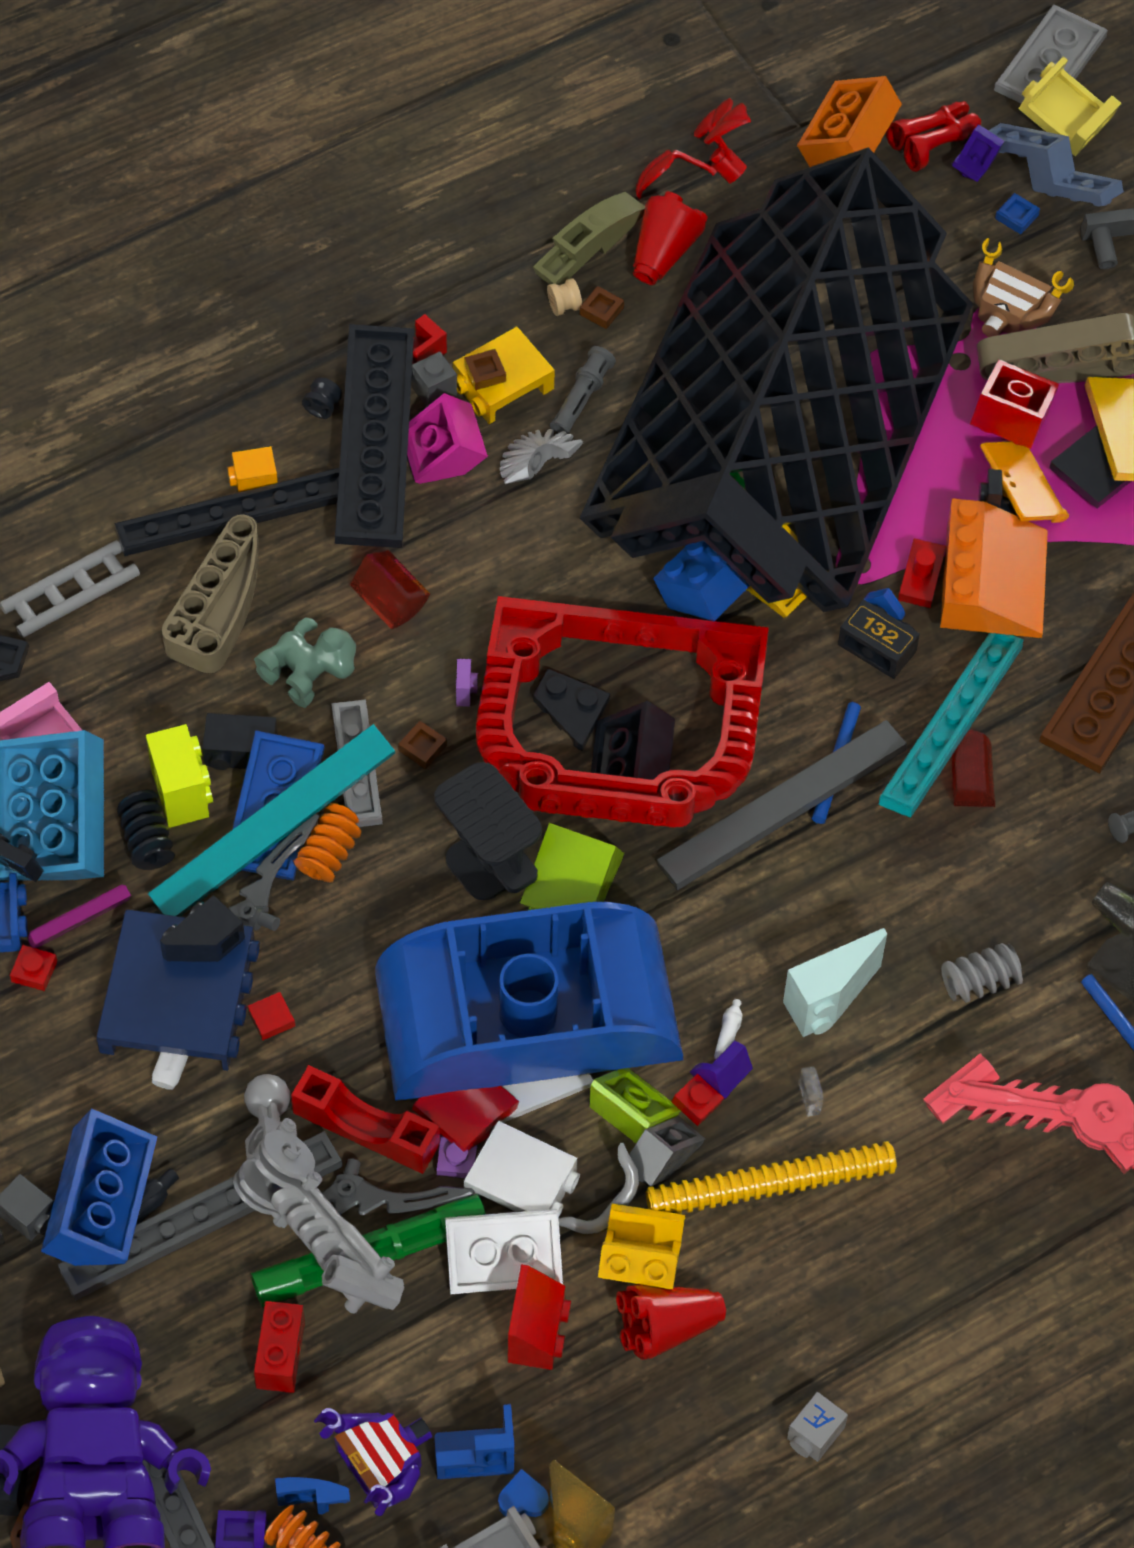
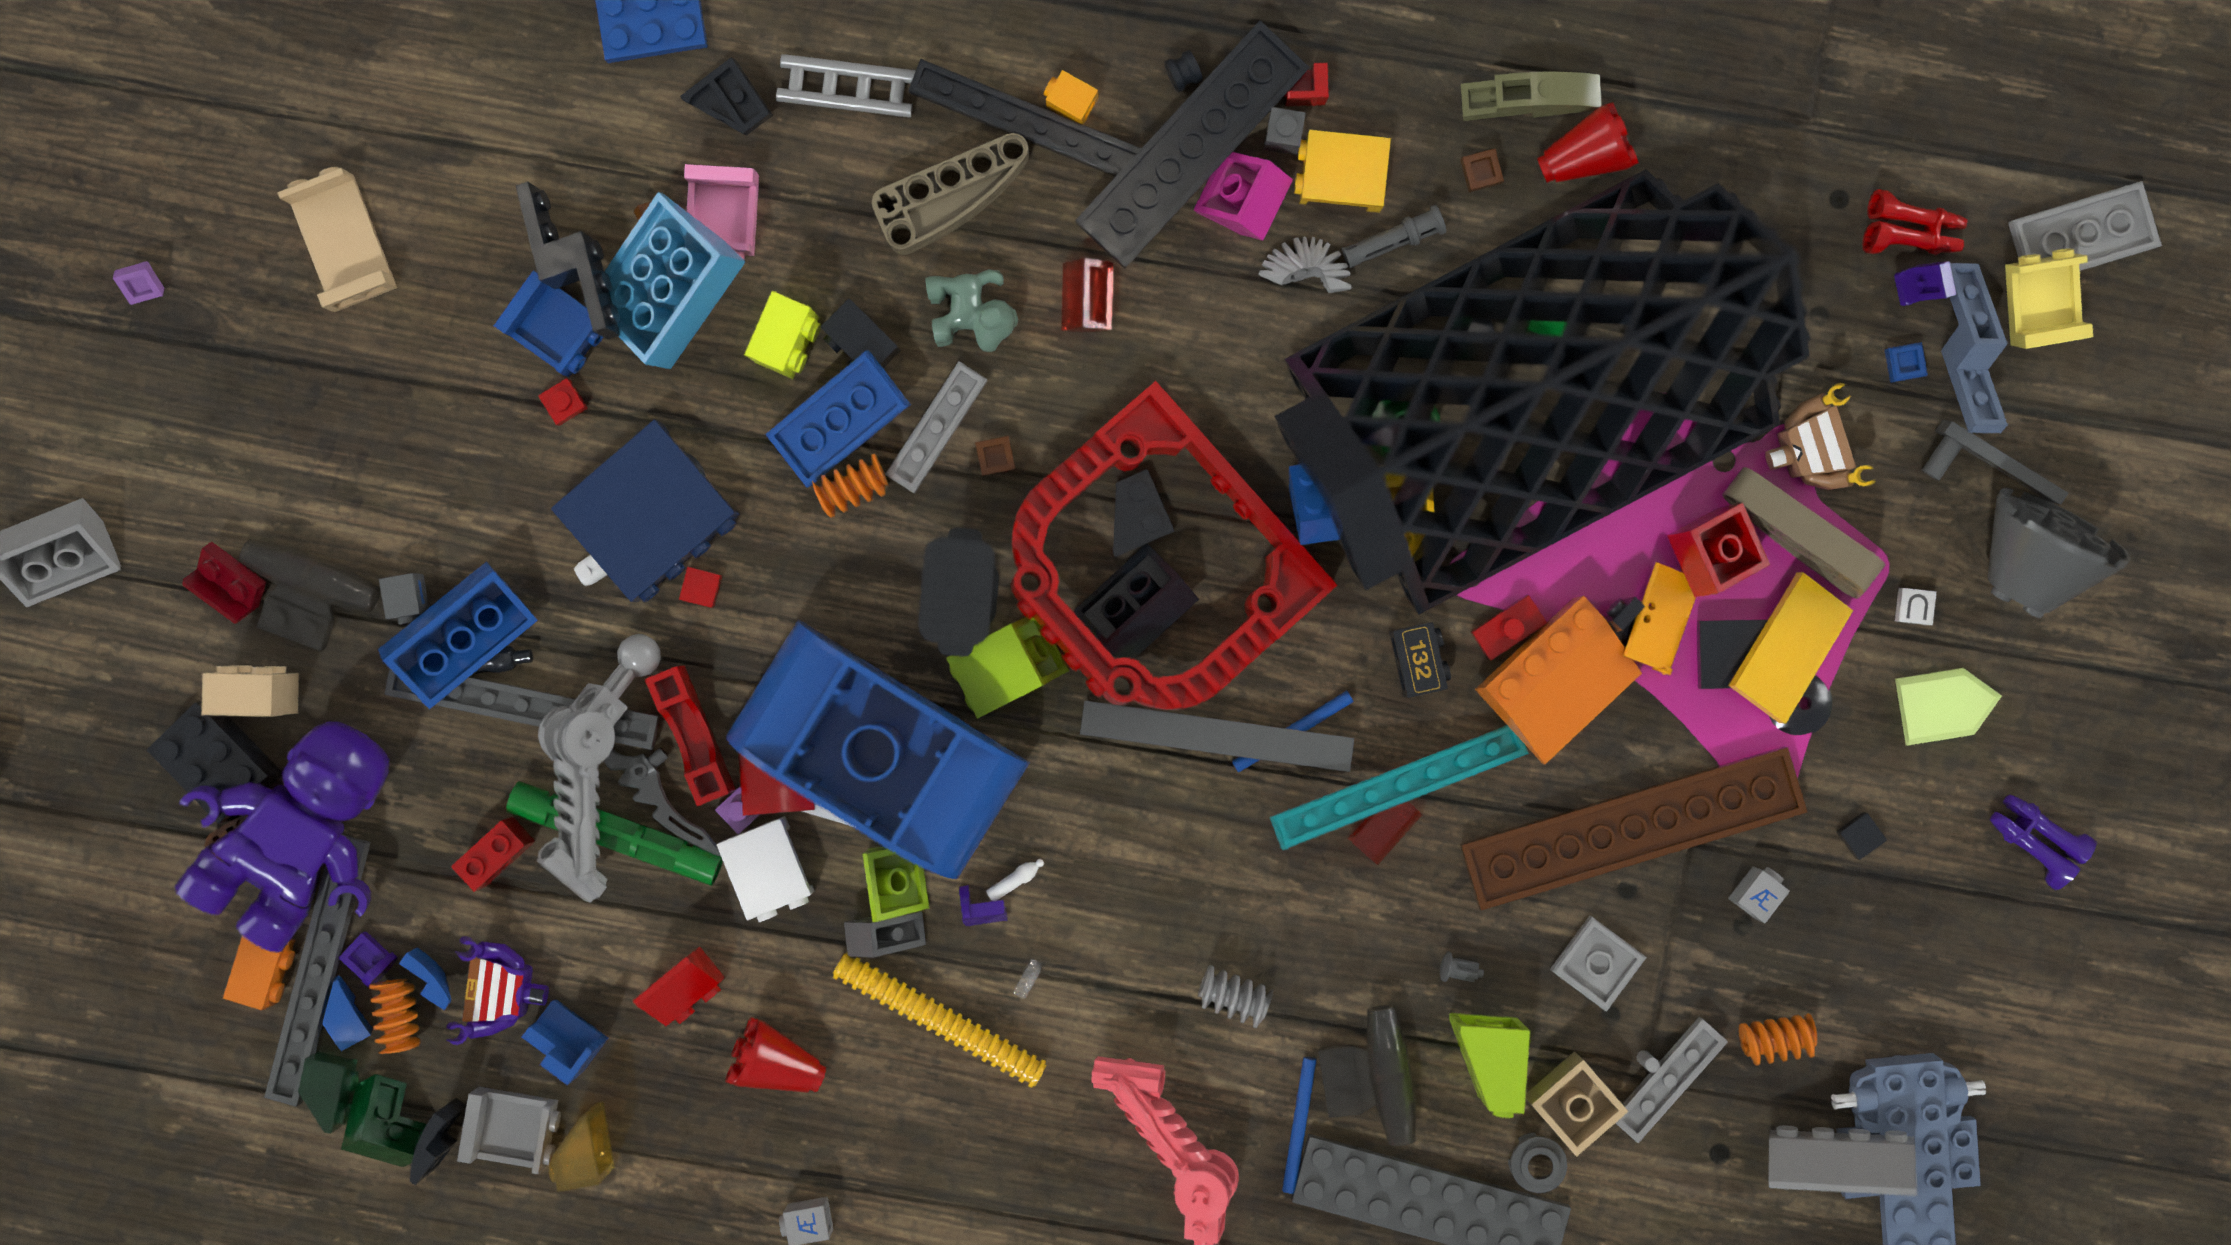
camera: 45 degrees right, 30 degrees up
magenta tile [27,884,131,948] -> none
black piece [117,790,175,870] -> none
teal tile [148,724,396,917] -> none
black slope [160,895,245,962] -> none
dark grey piece [228,814,319,931] -> none
white tile [445,1209,563,1294] -> none
medium lavender plate [456,659,478,706] -> none
reddish brown plate [464,349,506,390] -> none
blue tile [498,1469,549,1517] -> none
tan wheel [547,278,582,316] -> none
light grey animal [559,1143,639,1234] -> none
yellow panel [598,1203,685,1290] -> none
red plant [636,97,751,199] -> none
red plate [671,1073,724,1126] -> none
light aqua slope [783,928,887,1037] -> none
orange brick [797,76,902,167] -> none
blue tile [864,588,905,622] -> none

